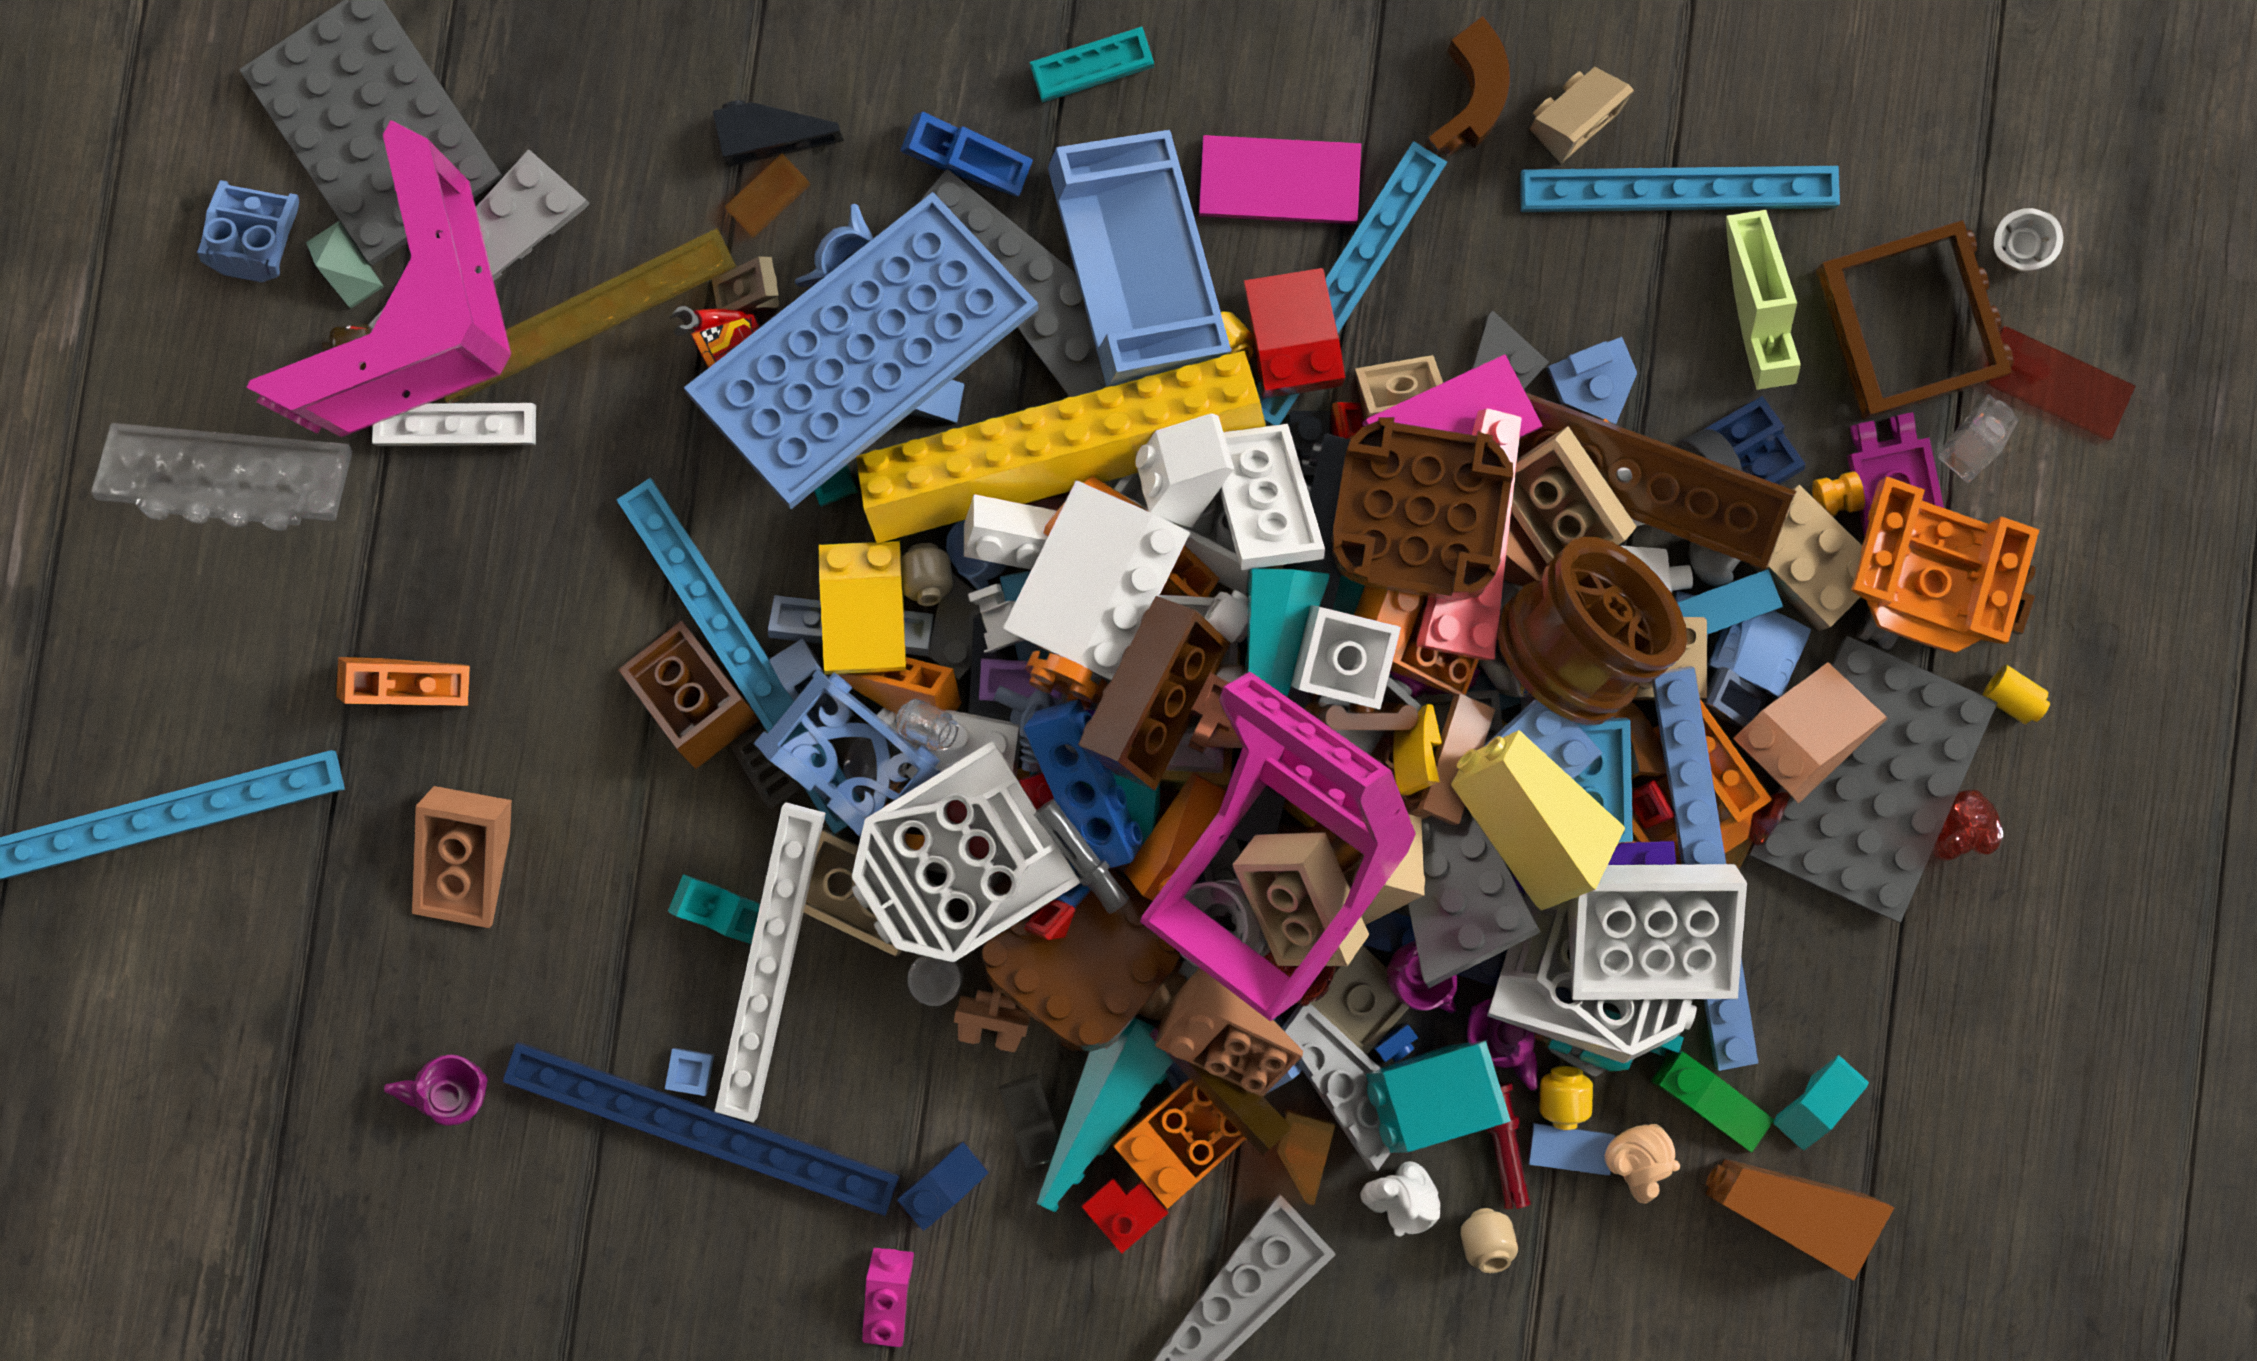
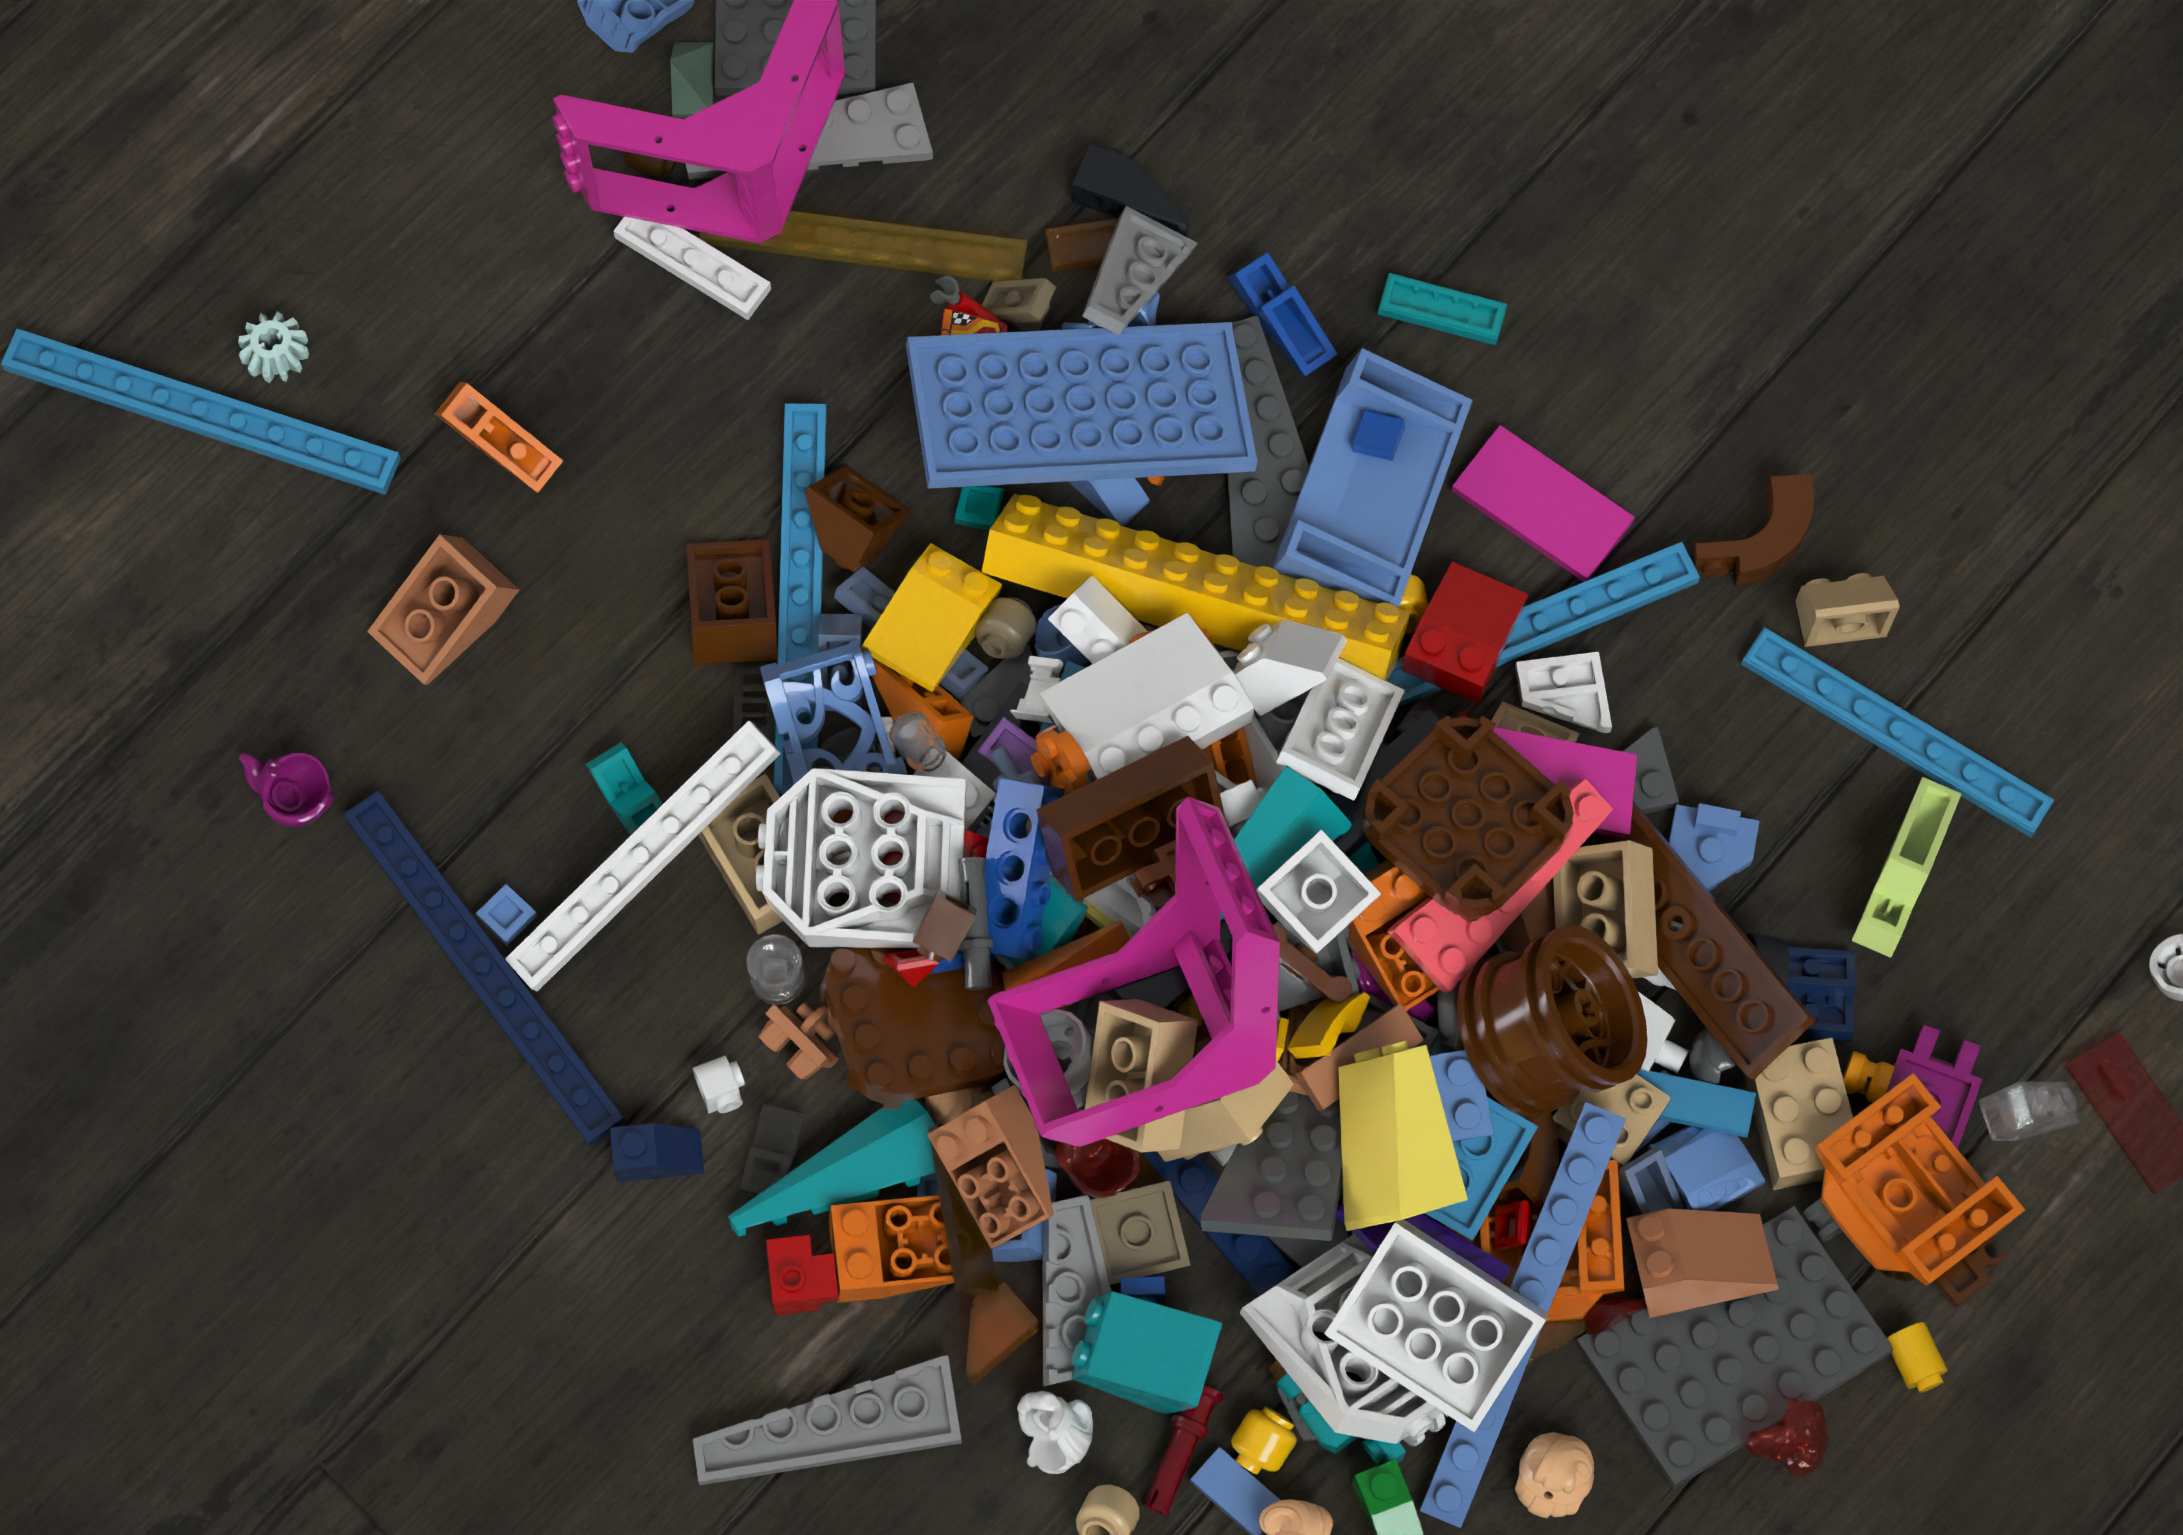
camera: 30 degrees right, 15 degrees down
clear plate [91,423,352,531] -> none
dark pink bracket [862,1248,914,1347] -> none
magenta hair [1387,941,1457,1014] -> none
magenta hair [1467,997,1538,1091] -> none
reddish brown window [1816,220,2014,420] -> none
none -> light aqua gear [238,312,309,384]
none -> white plate [692,1056,745,1114]
none -> reddish brown slope [805,466,912,572]
none -> reddish brown brick [913,889,977,962]
none -> light grey wing [1082,206,1197,335]
none -> blue tile [1352,410,1405,461]
none -> white wing [1515,652,1612,733]
none -> light nougat hair [1515,1432,1594,1518]

